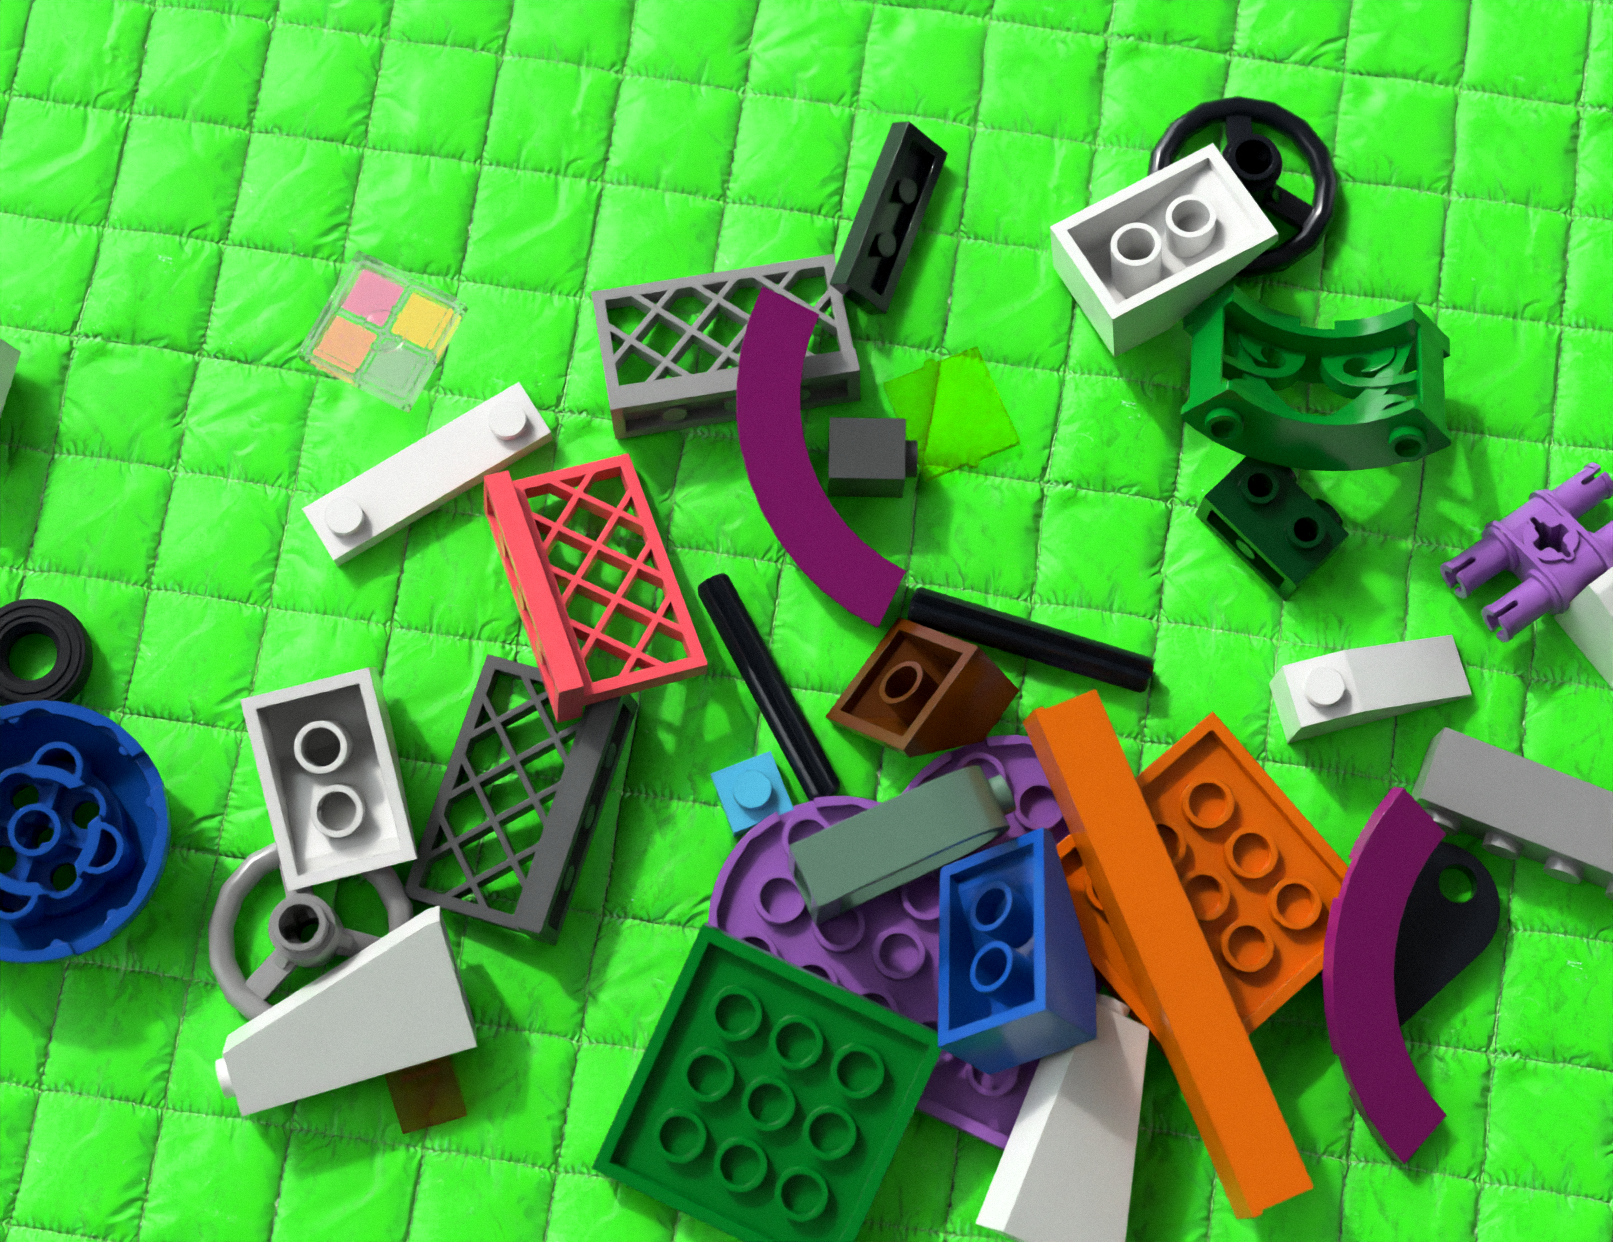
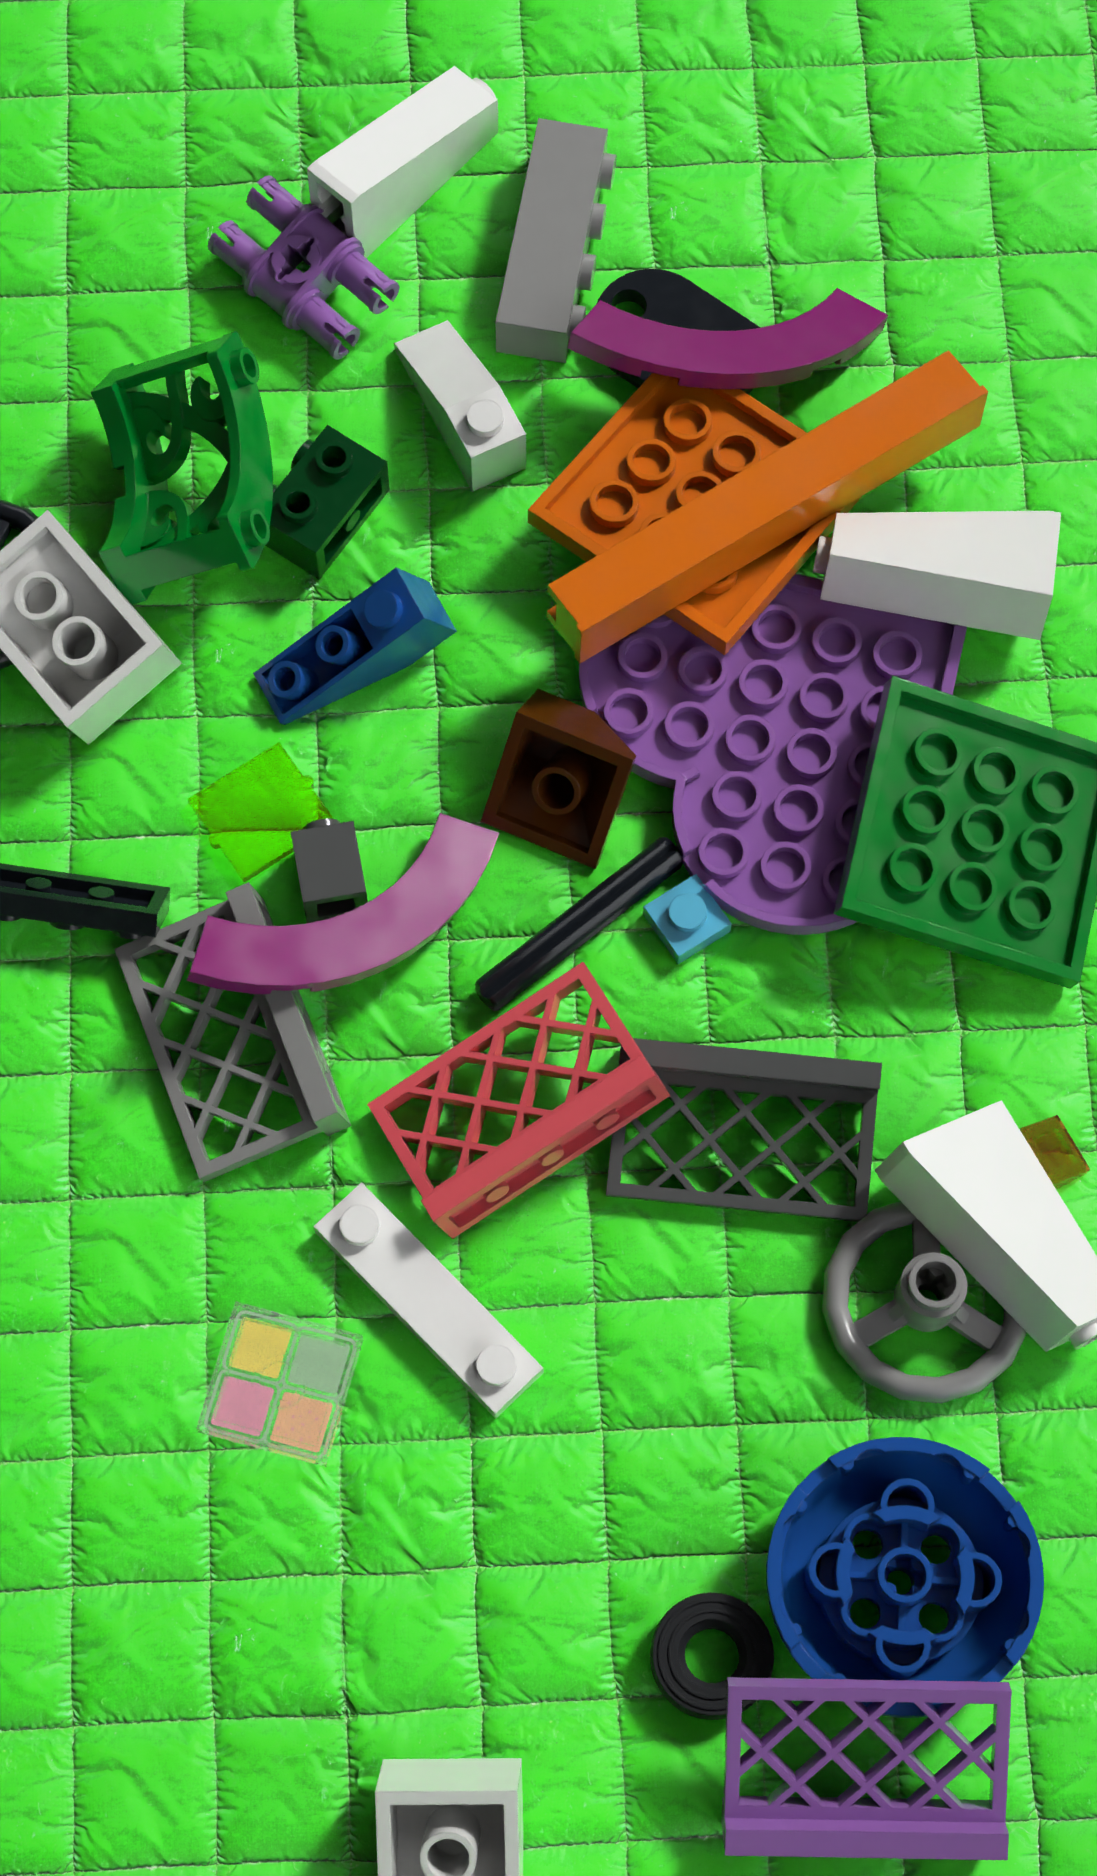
camera: 100 degrees left, 5 degrees down
white slope [240,667,418,891] -> none
sand green window [788,765,1016,926] -> none
black axle [907,587,1154,693] -> none
blue slope [938,827,1097,1075] -> none
none -> blue slope [253,568,457,725]

